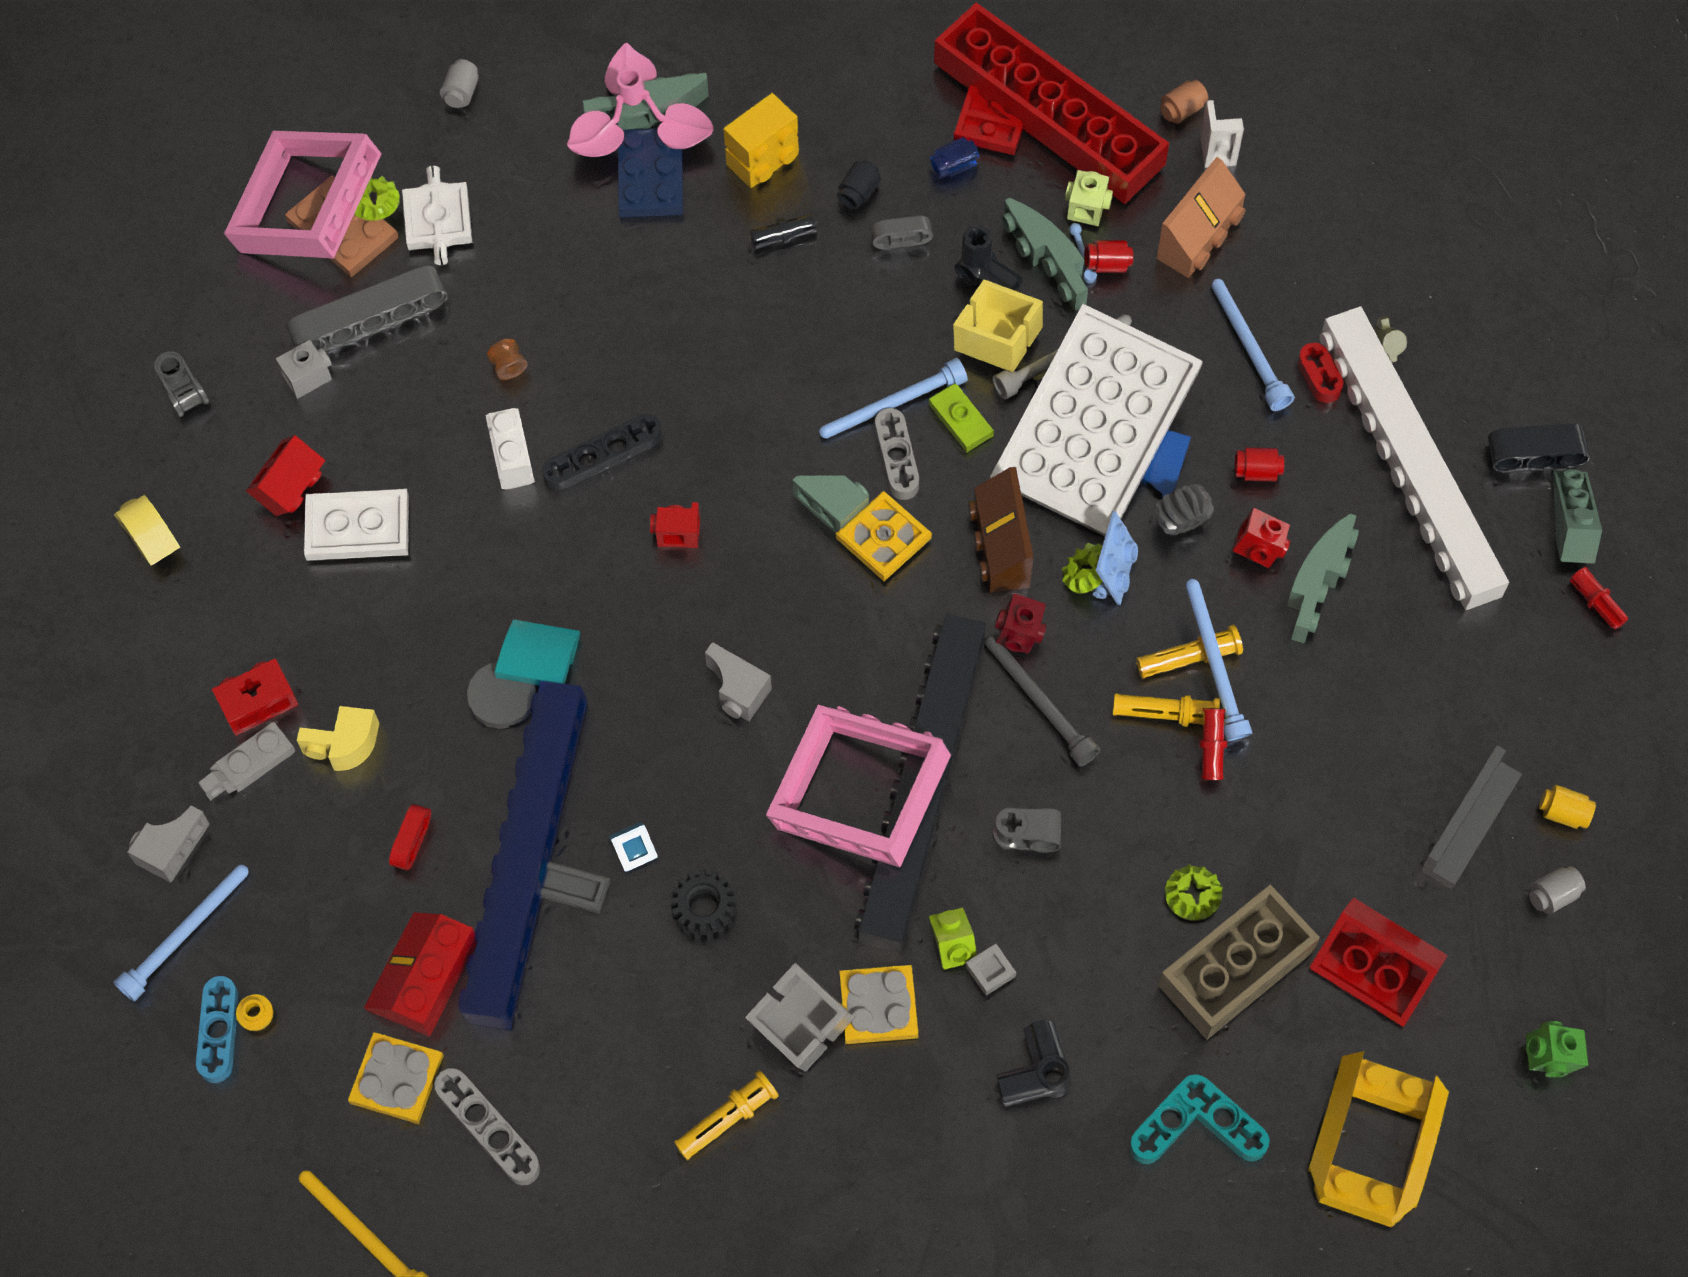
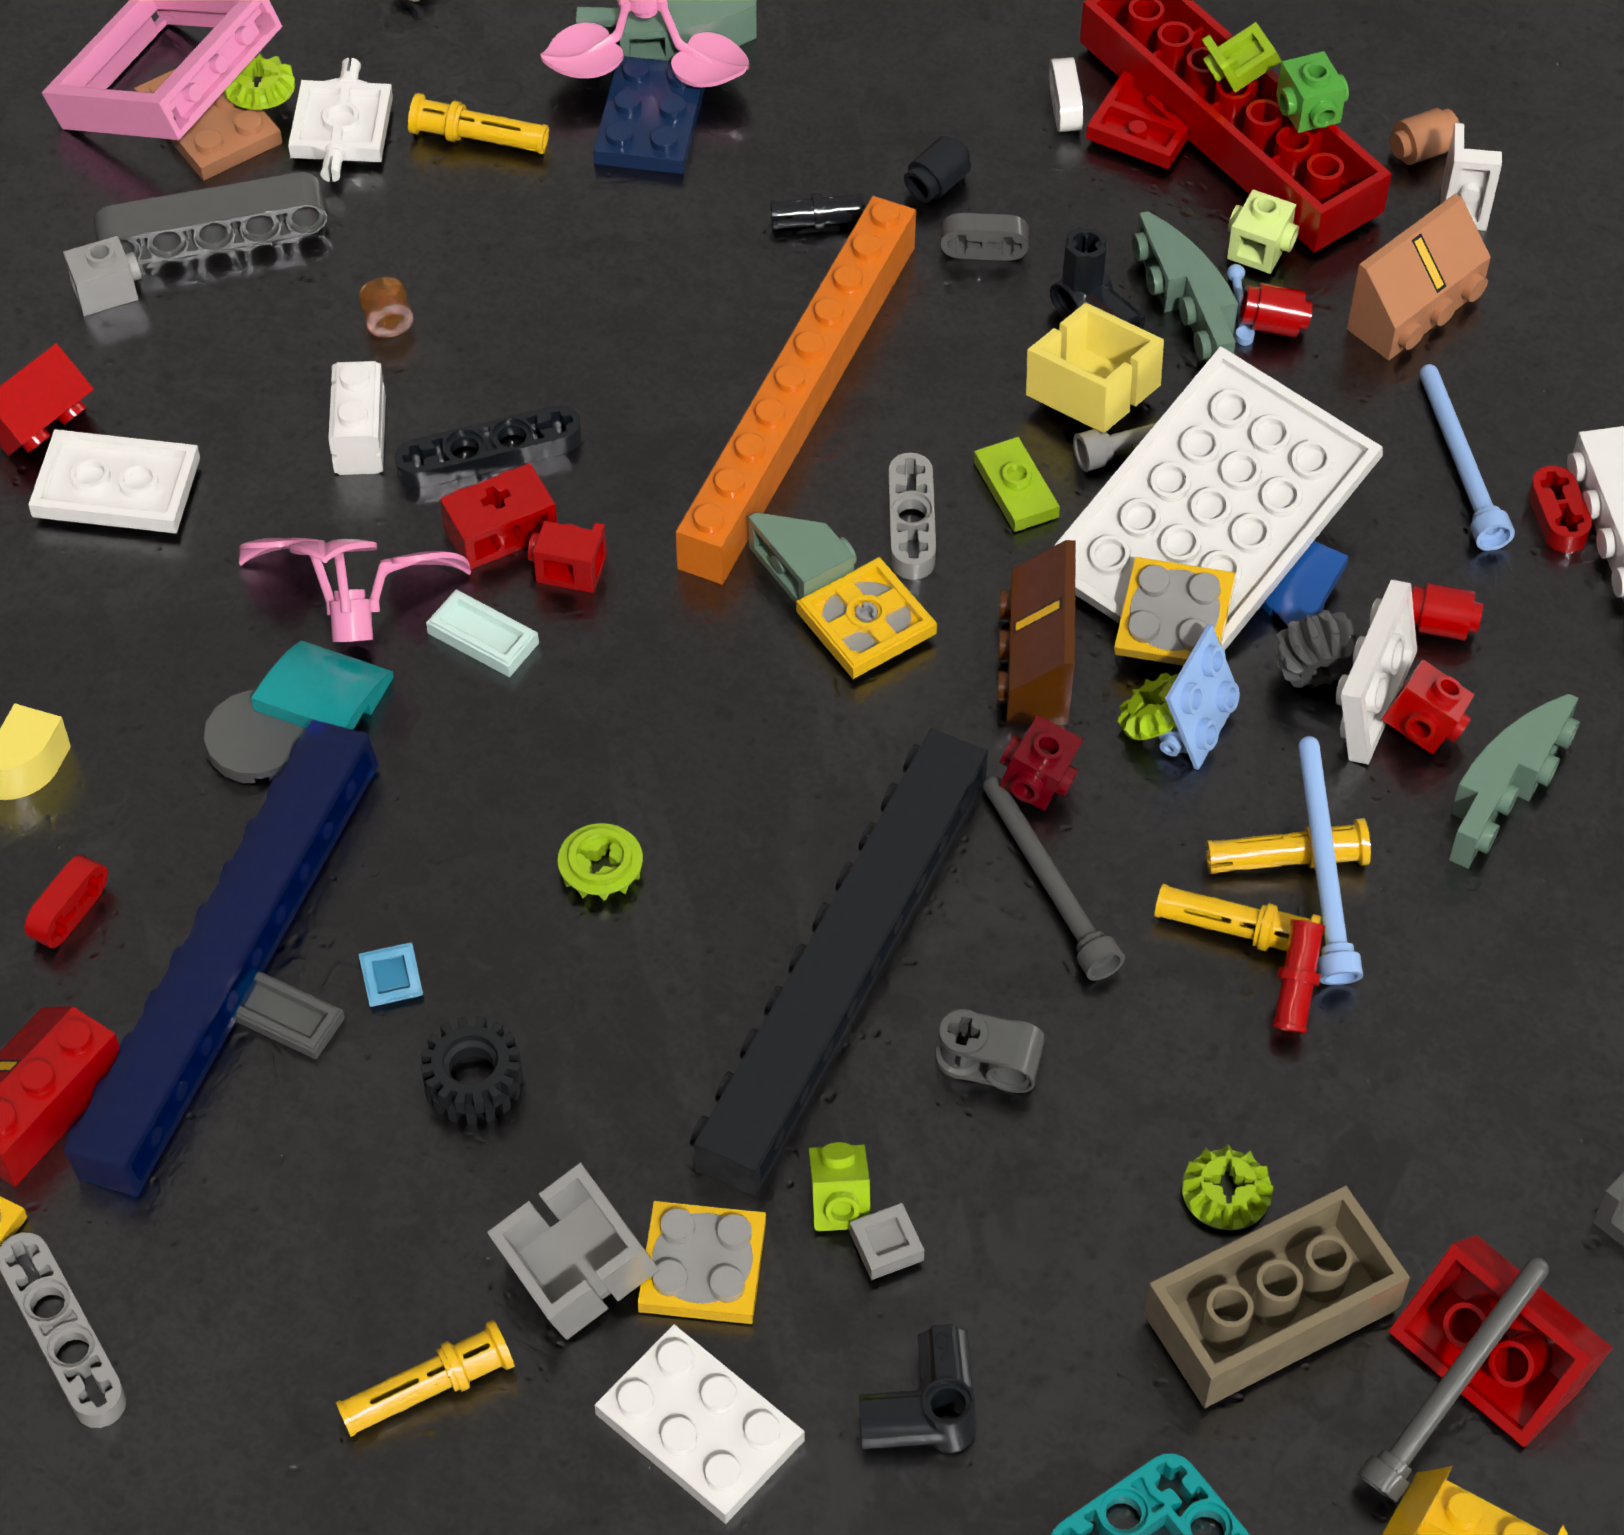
camera: 10 degrees right, 10 degrees down
light grey arch [705,642,772,722] -> none
yellow piece [723,93,799,188] -> none
bright pink window [766,705,951,867] -> none
light blue piece [819,357,968,438] -> none
clear blue brick [930,137,979,179] -> none
none -> bright pink plant [239,538,471,642]
none -> yellow pin [408,93,549,154]
none -> light aqua tile [426,589,539,677]
none -> red brick [440,463,557,570]
none -> lime gear [558,823,643,901]
none -> white plate [595,1324,805,1524]
none -> orange brick [676,196,916,585]
none -> white beam [1049,57,1083,132]
none -> light grey piece [1114,556,1236,666]
none -> lime bracket [1201,22,1281,93]
none -> bright green brick [1276,51,1349,133]
none -> white plate [1336,580,1417,765]
none -> dark grey piece [1357,1257,1549,1503]

